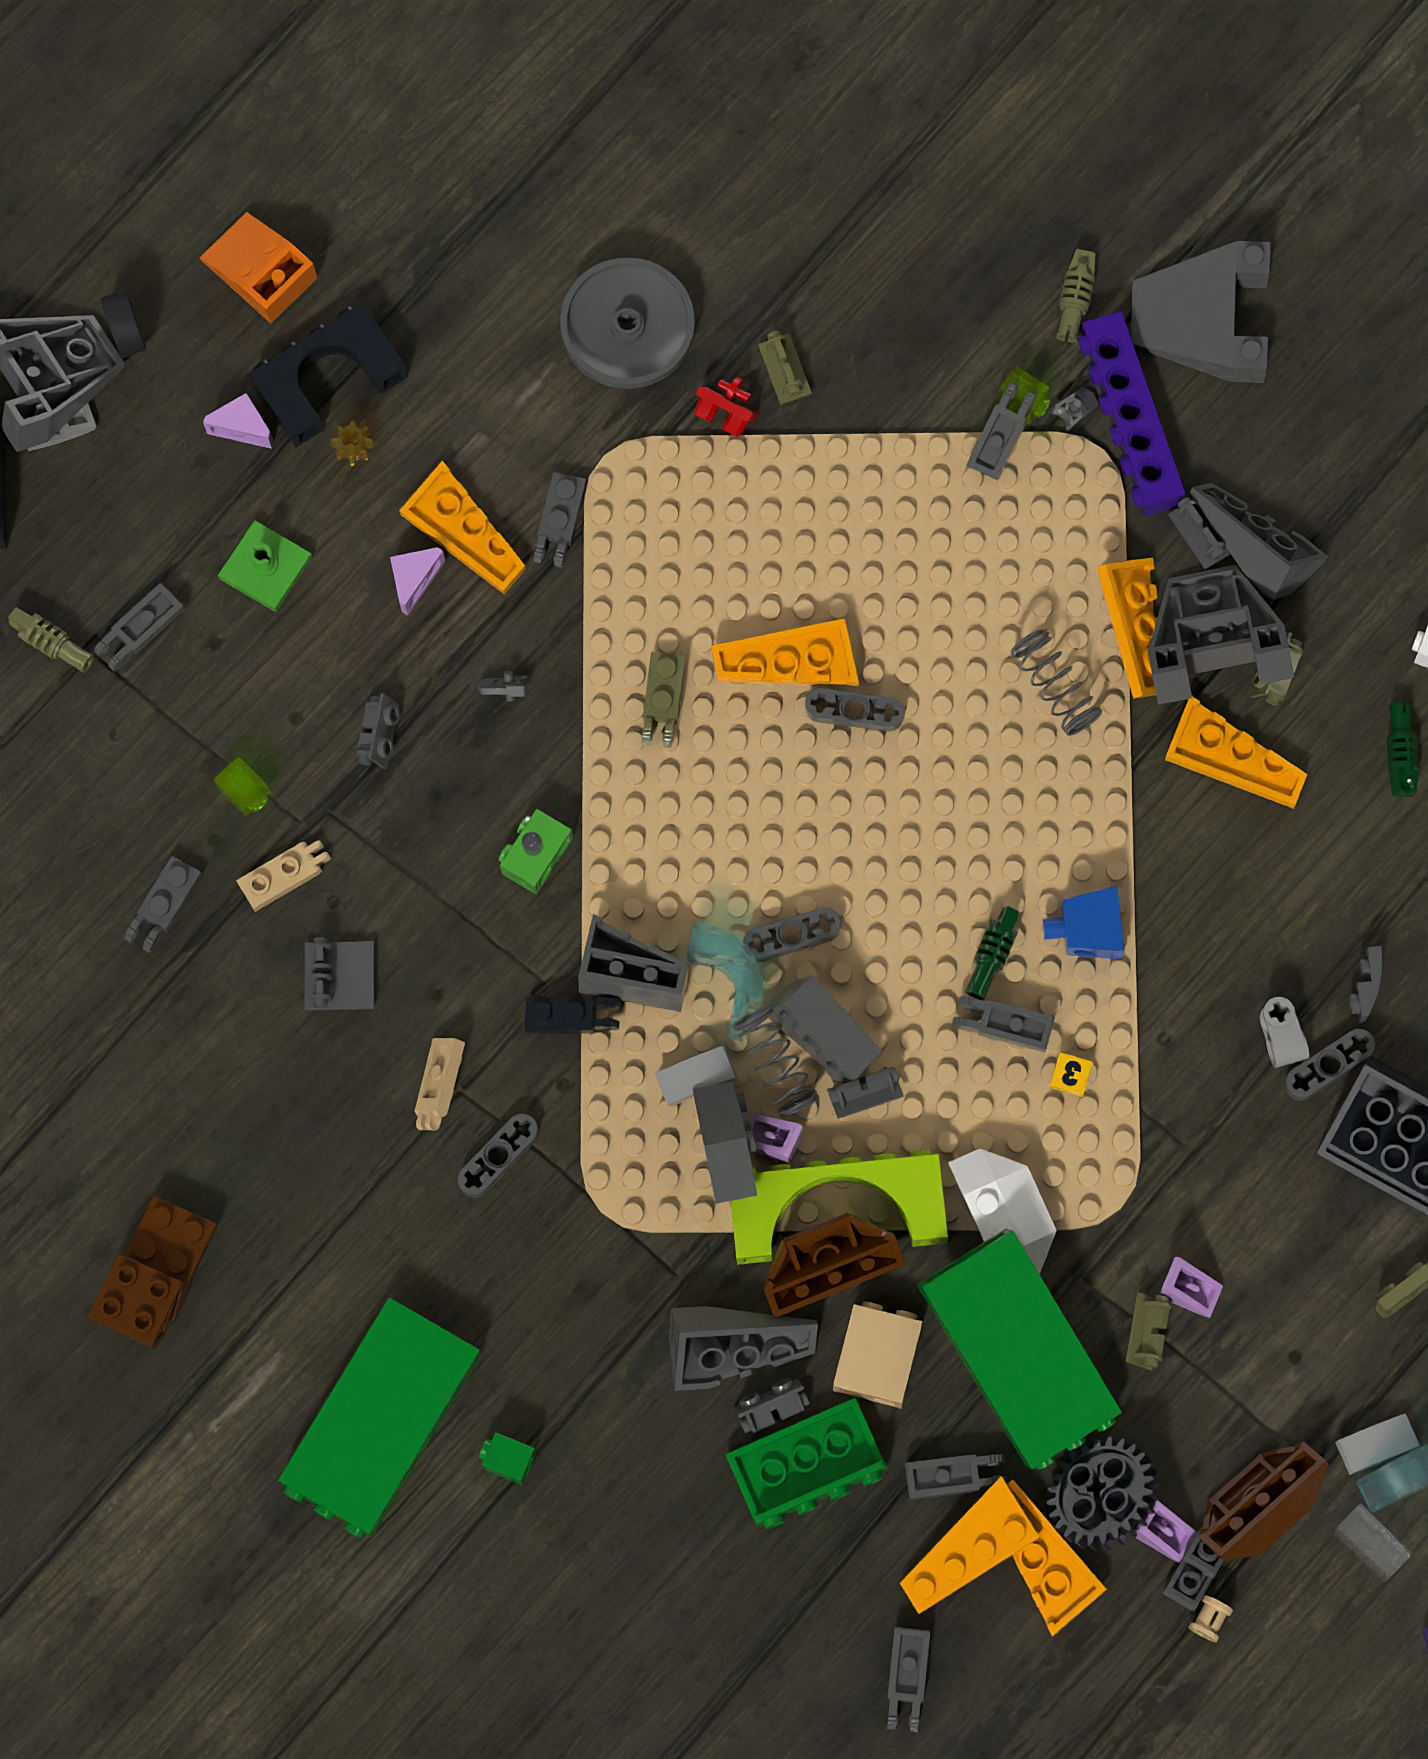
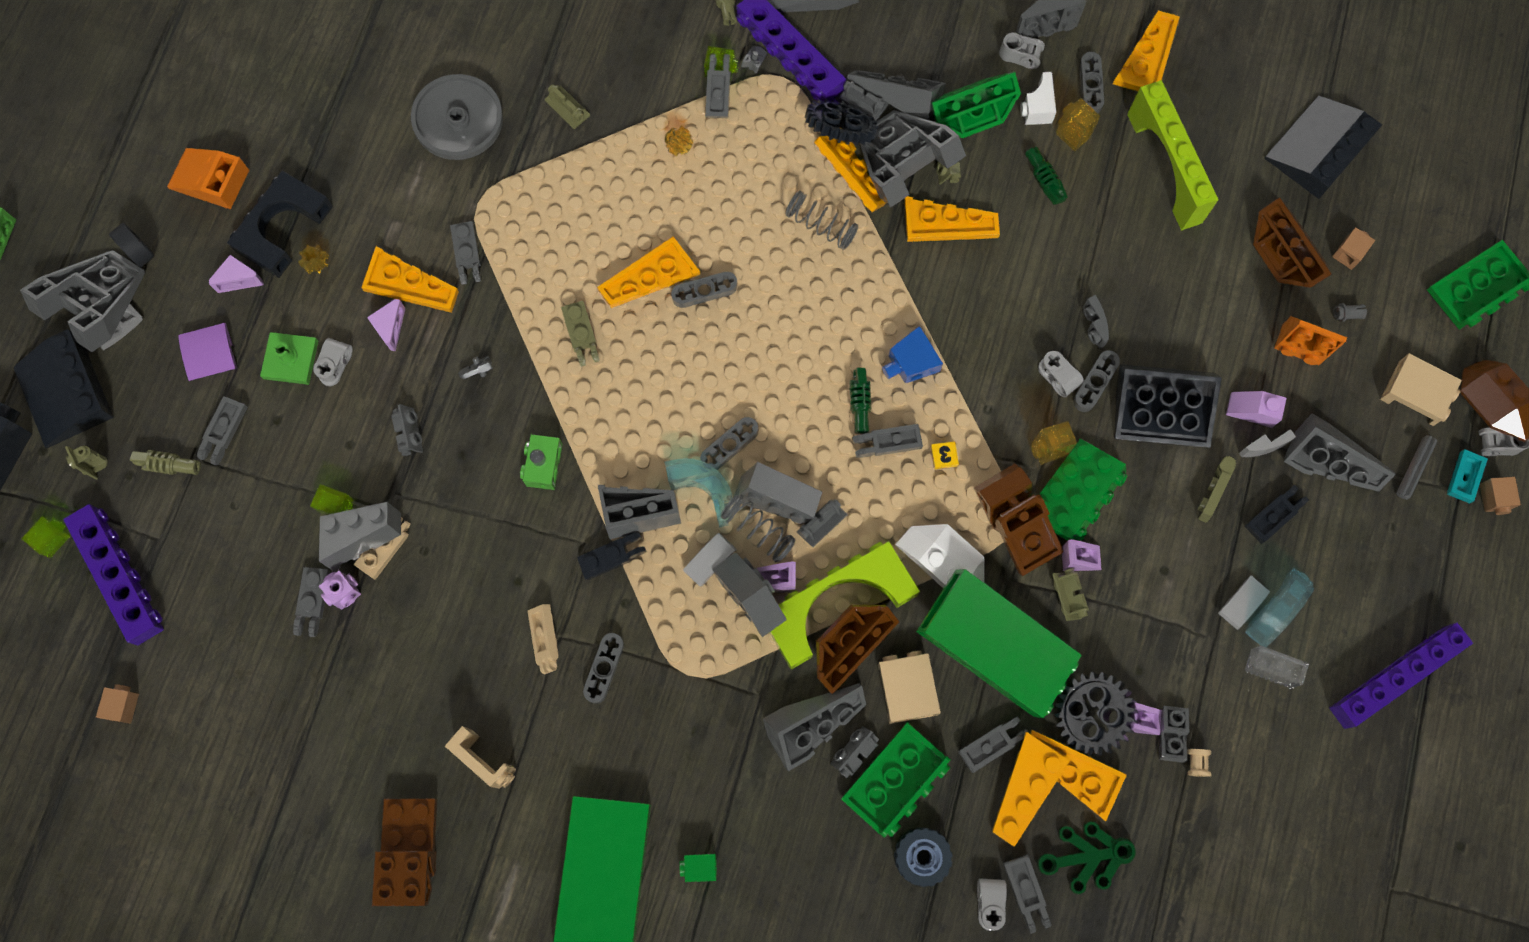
camera: 30 degrees left, 0 degrees up
dark grey hinge [304,937,374,1011] -> none
red hips [694,377,759,437] -> none
reddish brown wedge [1199,1442,1328,1560] -> none
none -> medium lavender slope [178,323,237,381]
none -> light grey piece [313,338,353,386]
none -> dark grey wedge [319,502,401,571]
none -> lavender brick [319,571,361,610]
none -> tan panel [445,726,516,789]
none -> clear yellow gear [664,126,693,156]
none -> black gear [804,99,878,145]
none -> black wheel [894,827,953,887]
none -> green wedge [931,72,1021,139]
none -> reddish brown piece [974,464,1064,576]
none -> light grey piece [977,879,1007,931]
none -> clear yellow brick [1031,421,1077,464]
none -> dark green plant [1037,822,1136,894]
none -> green bracket [1039,439,1128,541]

